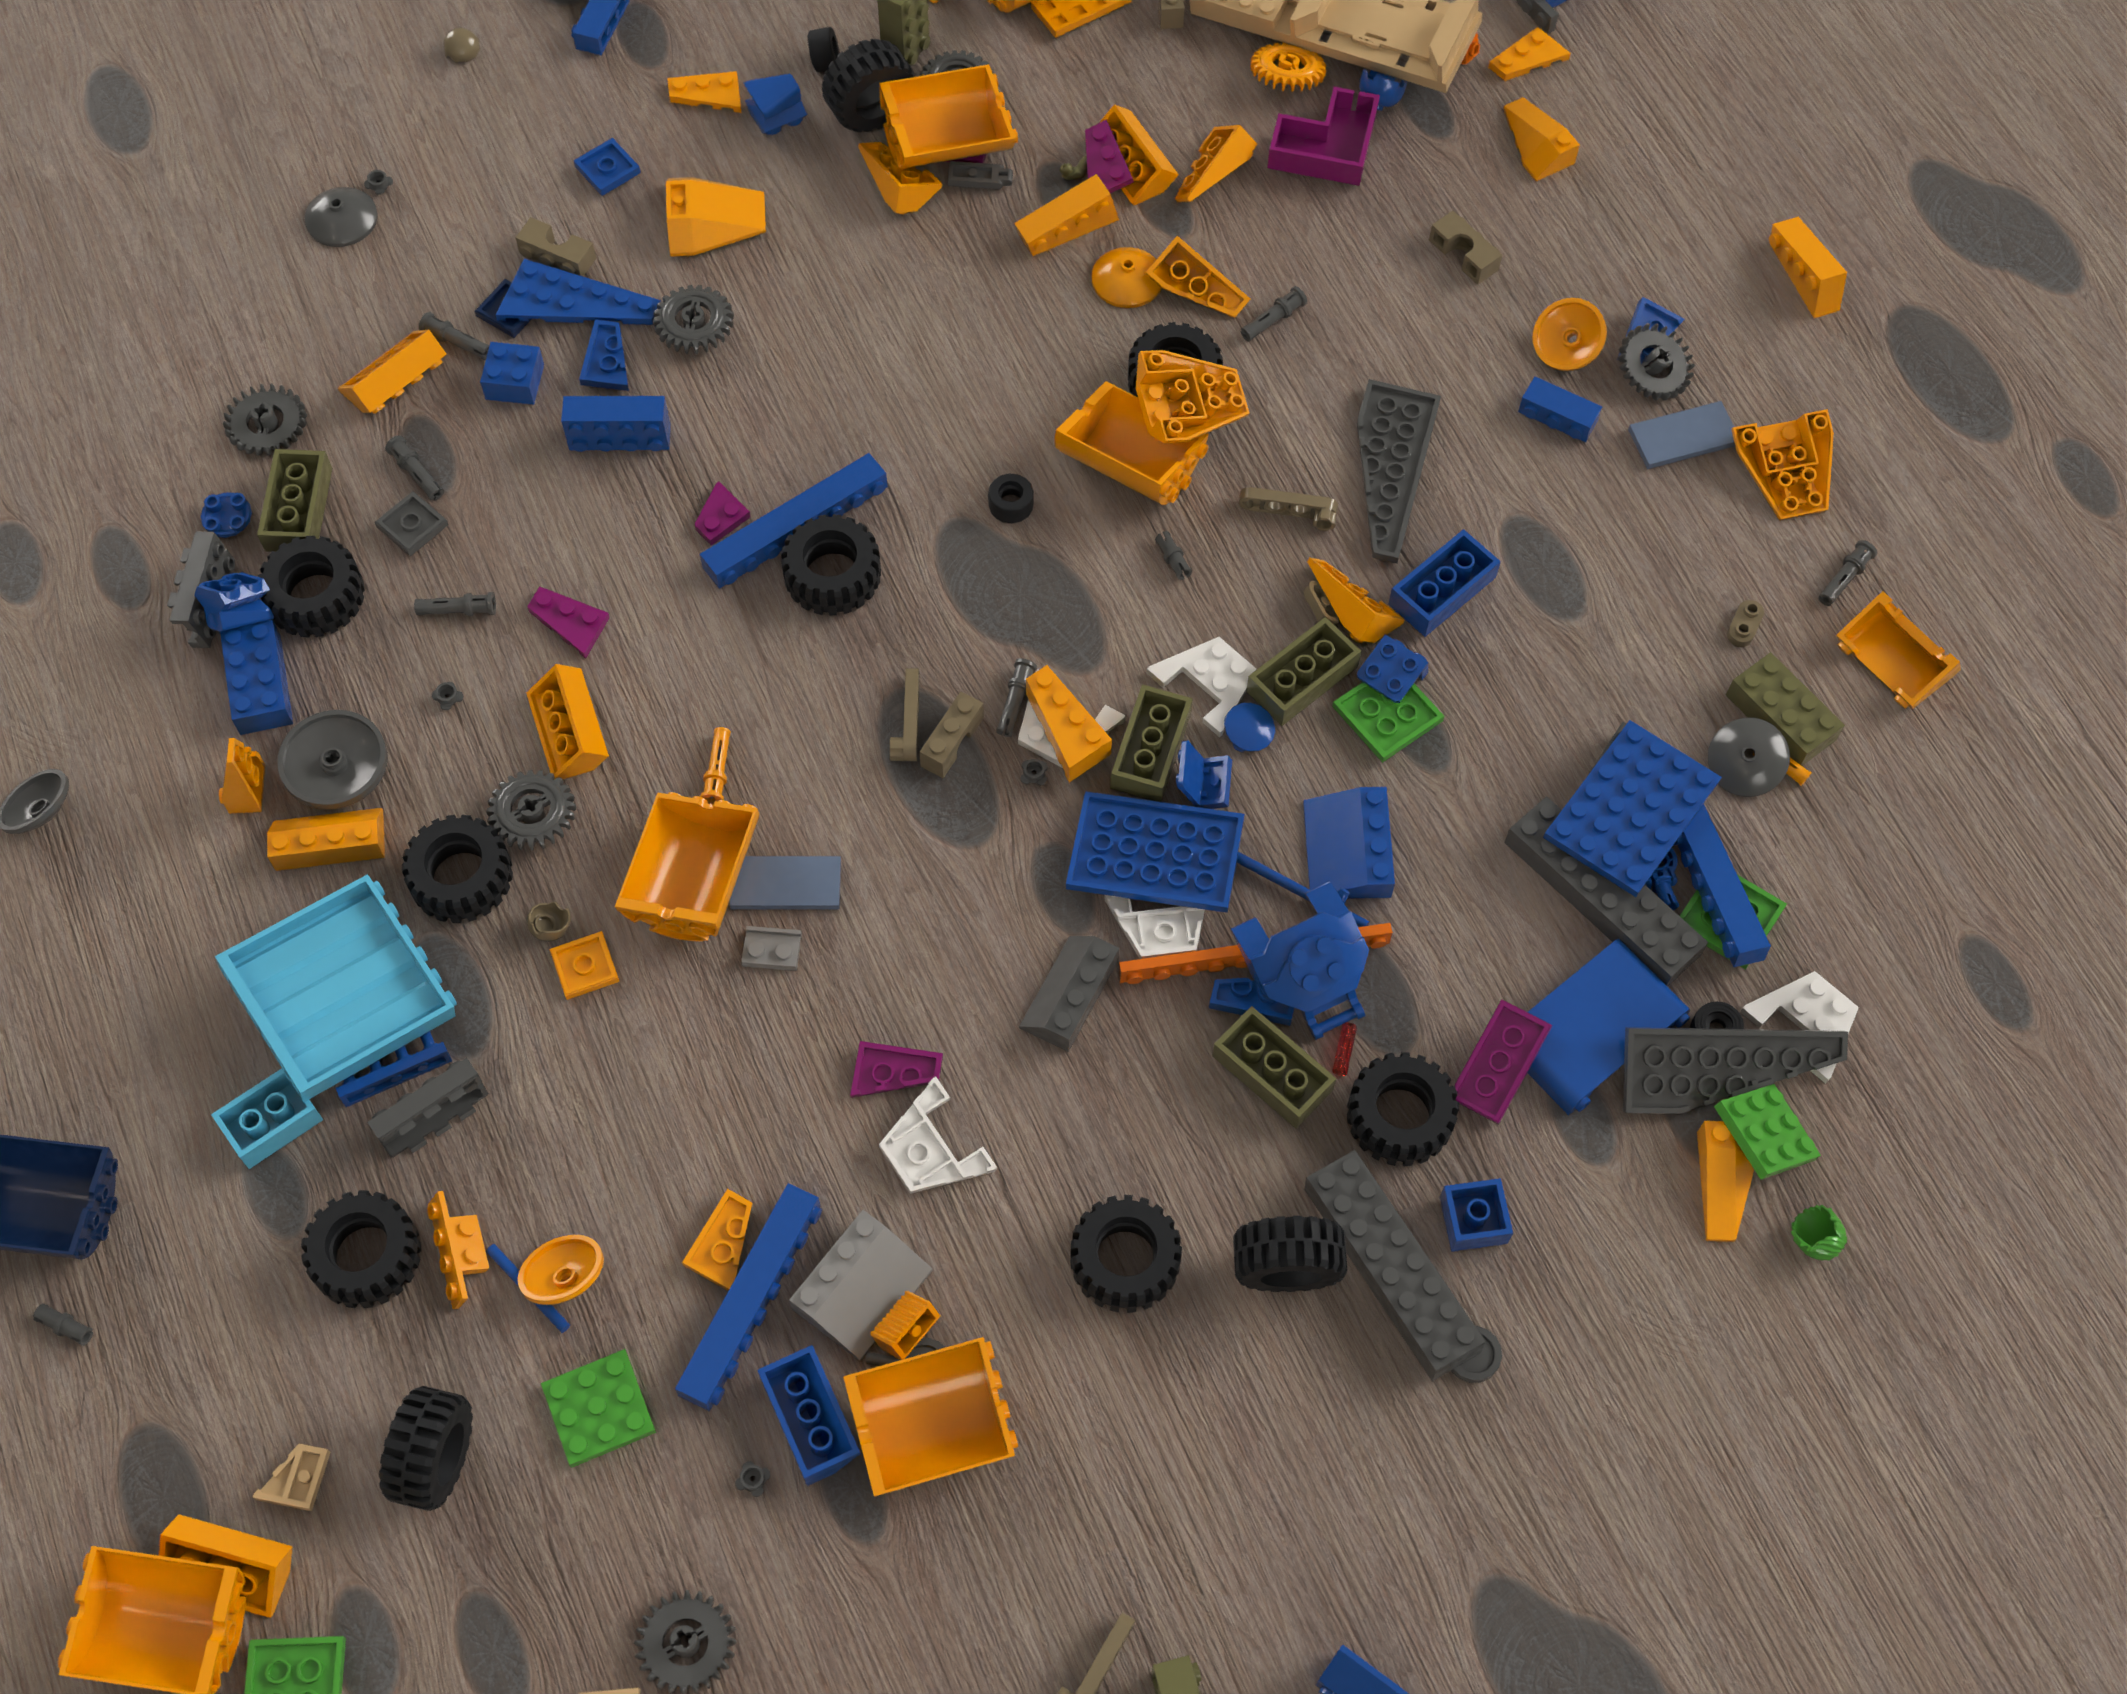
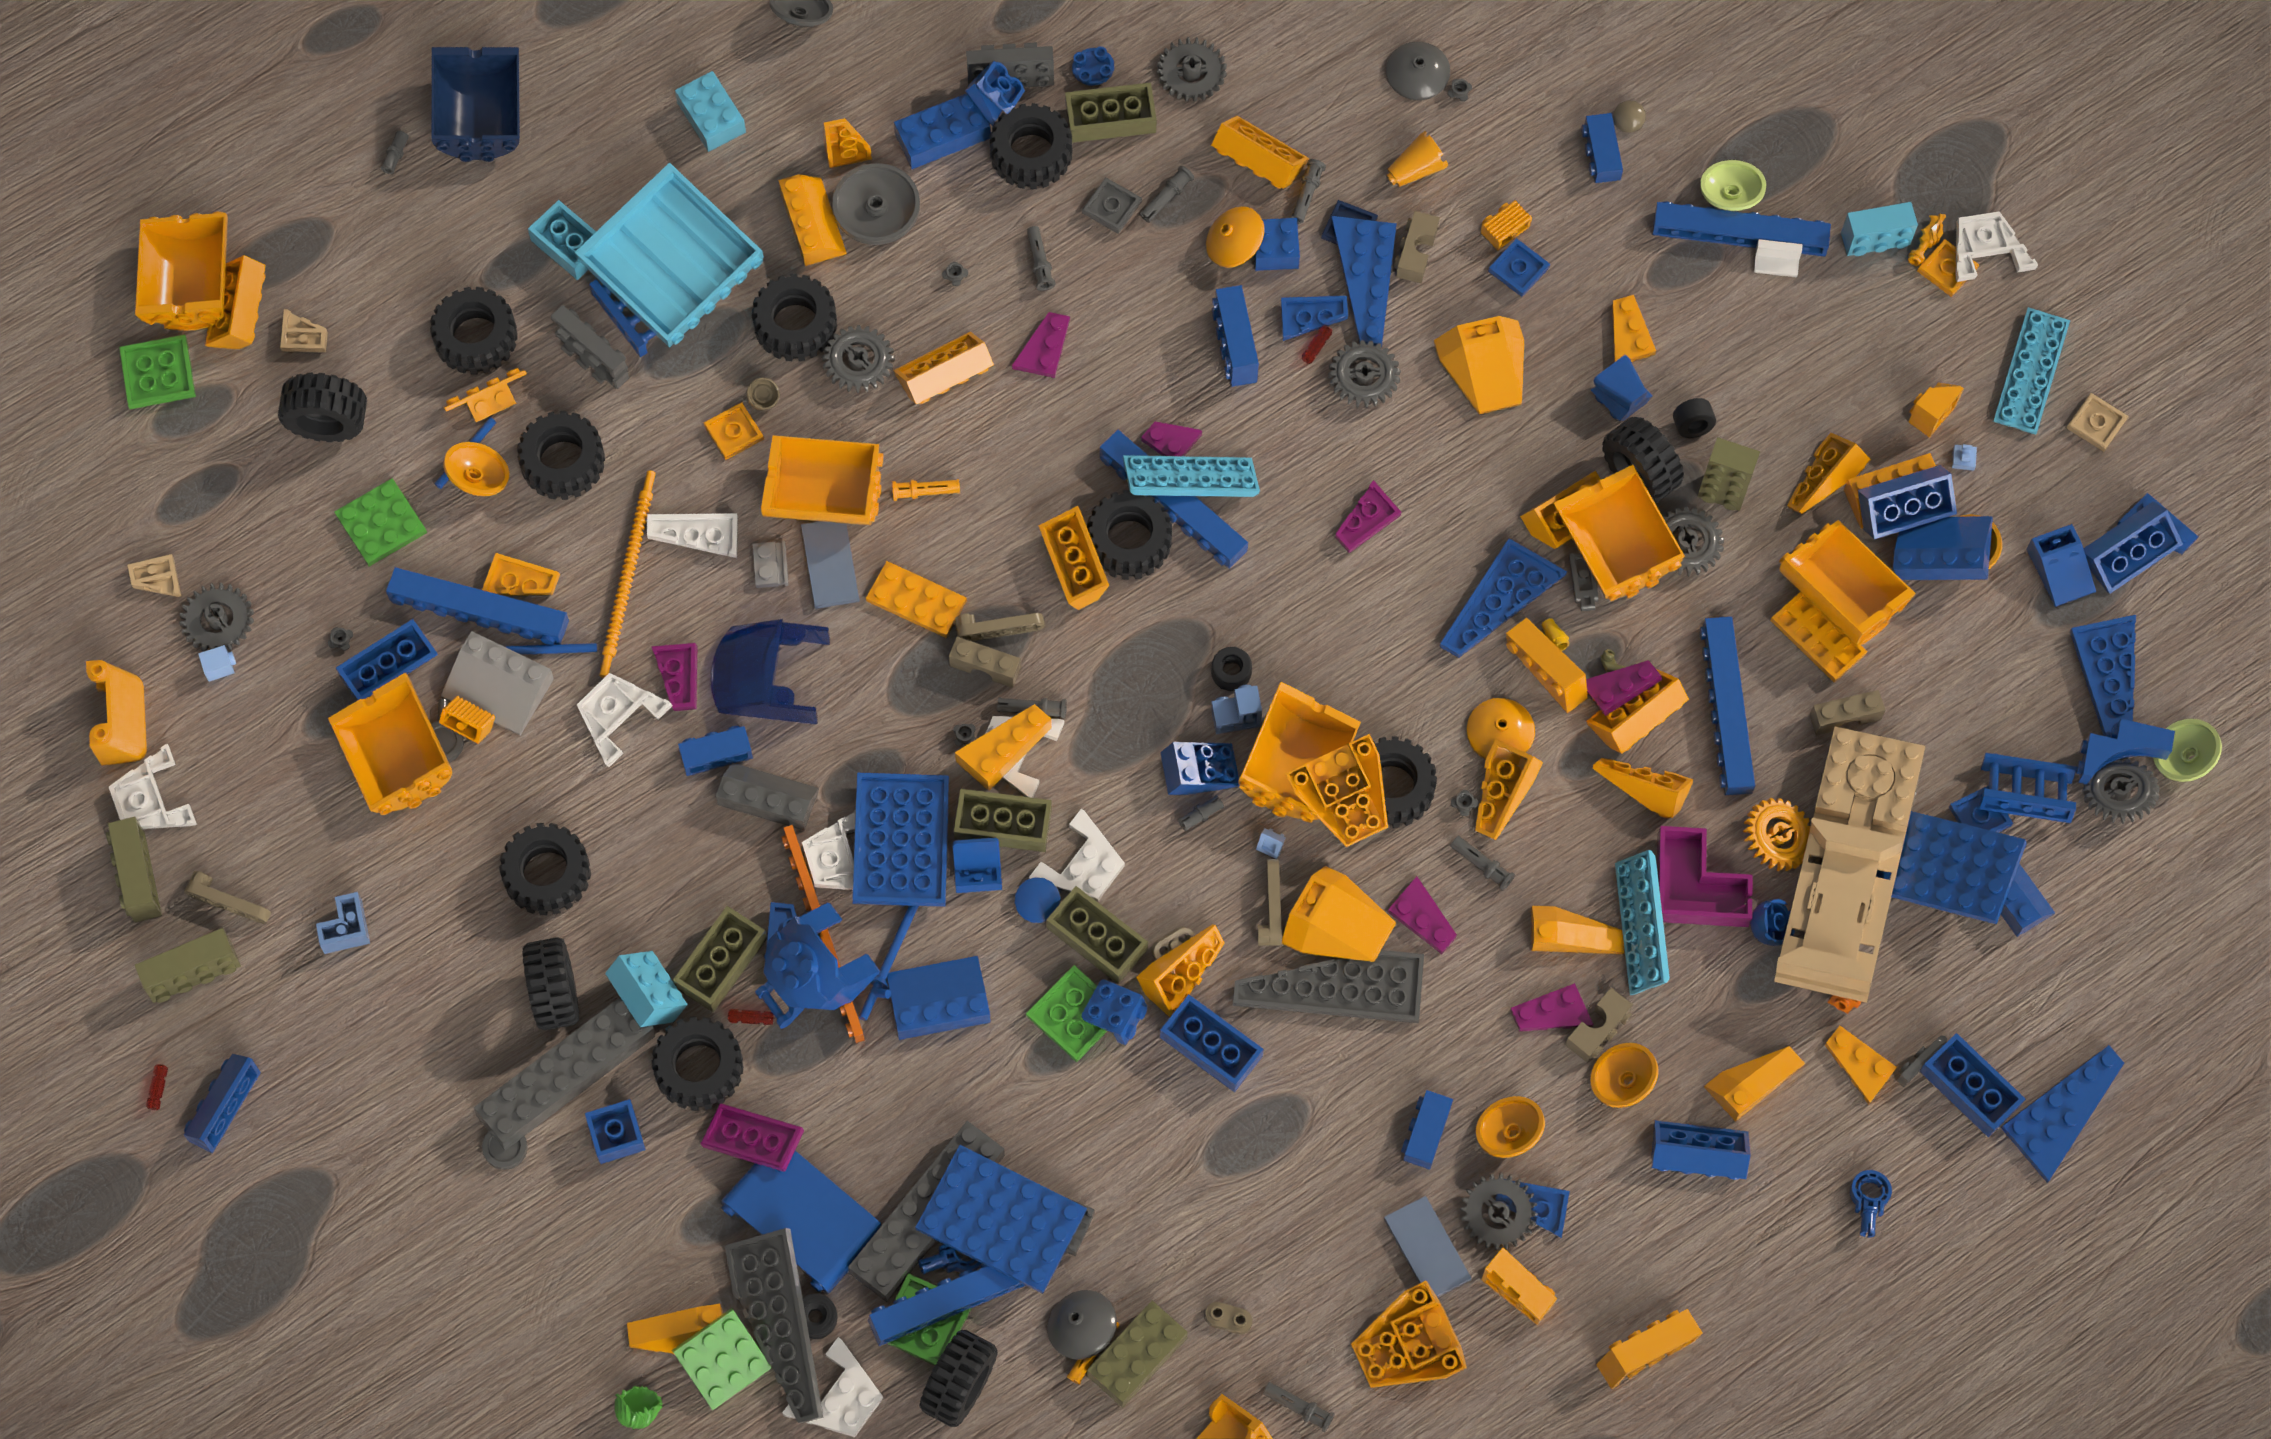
camera: 80 degrees right, 5 degrees up
none -> light blue brick [198,645,236,681]
none -> medium blue brick [316,892,370,954]
none -> blue bar [506,643,598,655]
none -> black tyre [517,411,605,500]
none -> light orange hose [599,470,656,678]
none -> medium azure brick [605,951,688,1028]
none -> white wing [647,513,738,558]
none -> medium azure brick [675,71,746,152]
none -> blue brick [678,726,753,776]
none -> clear blue windscreen [711,619,830,724]
none -> light orange plate [866,561,967,638]
none -> black tyre [919,1330,998,1427]
none -> light orange slope [1038,506,1109,610]
none -> medium azure plate [1123,455,1260,497]
none -> blue slope [1160,742,1239,795]
none -> light orange dish [1206,206,1264,268]
none -> medium blue brick [1211,685,1262,734]
none -> light blue tile [1256,828,1286,859]
none -> light orange wedge [1282,866,1396,962]
none -> clear red axle [1301,325,1332,364]
none -> magenta wing [1335,480,1402,553]
none -> light orange cone [1386,131,1448,187]
none -> magenta wing [1388,876,1457,954]
none -> blue wing [1440,538,1567,658]
none -> dark grey plate [1451,790,1478,816]
none -> light orange brick [1481,200,1532,251]
none -> light orange wedge [1481,1248,1557,1325]
none -> magenta wing [1510,983,1593,1031]
none -> light orange wedge [1531,906,1624,954]
none -> yellow cone [1541,618,1570,651]
none -> blue brick [1581,113,1623,183]
none -> light orange dish [1590,1043,1658,1108]
none -> medium azure plate [1615,850,1670,995]
none -> blue slope [1651,1120,1751,1180]
none -> blue brick [1700,617,1755,796]
none -> blue pin [1850,1170,1892,1238]

